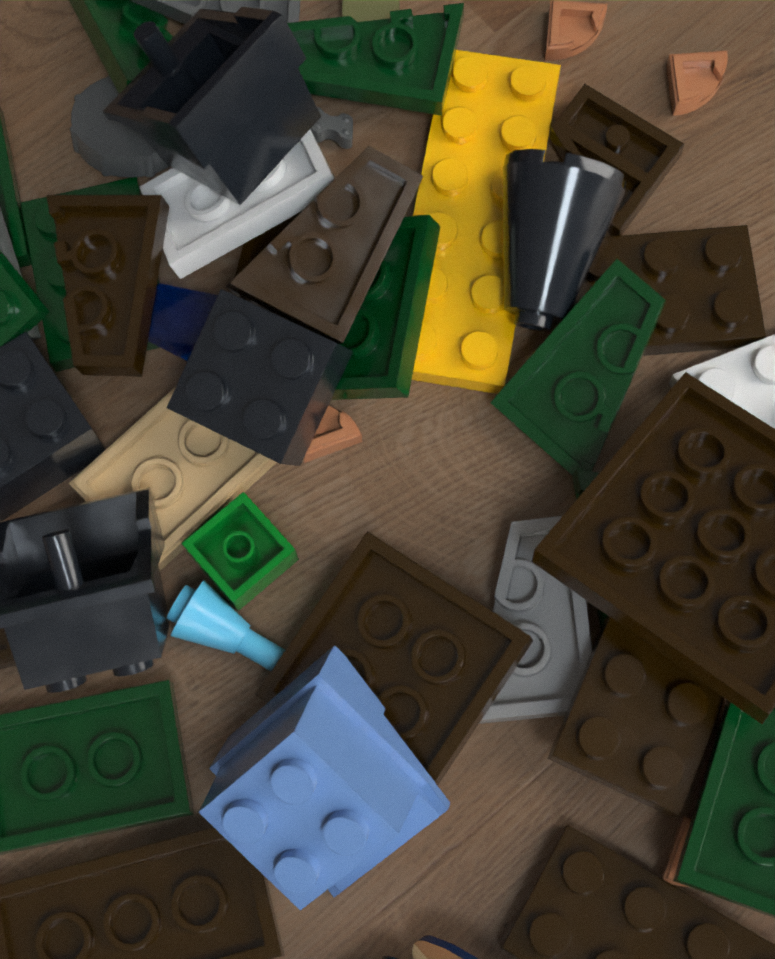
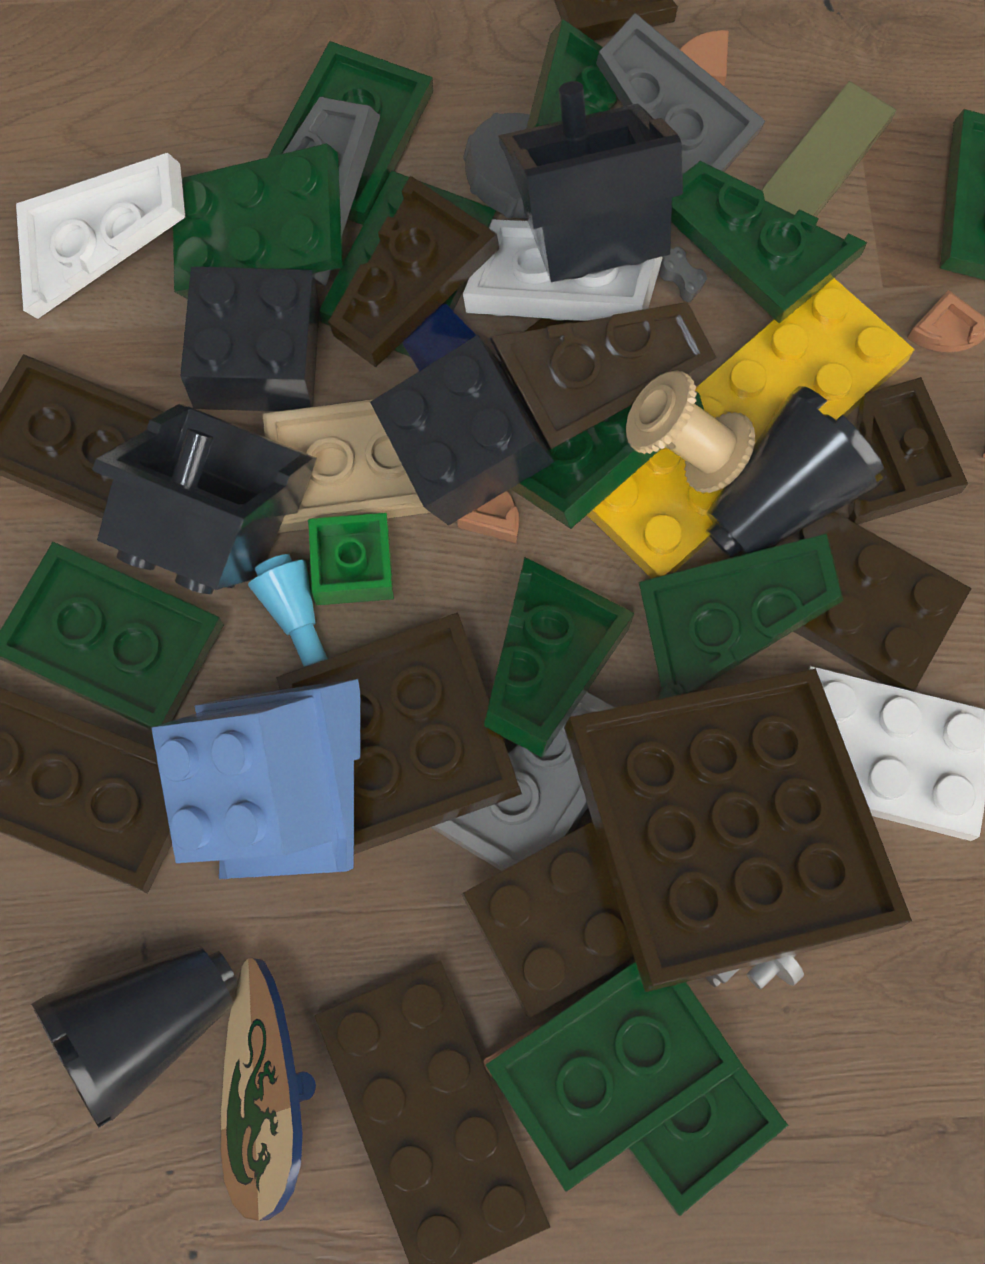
camera: 30 degrees right, 0 degrees up
none -> dark green wing [484,557,634,758]
none -> tan hose [626,370,755,493]

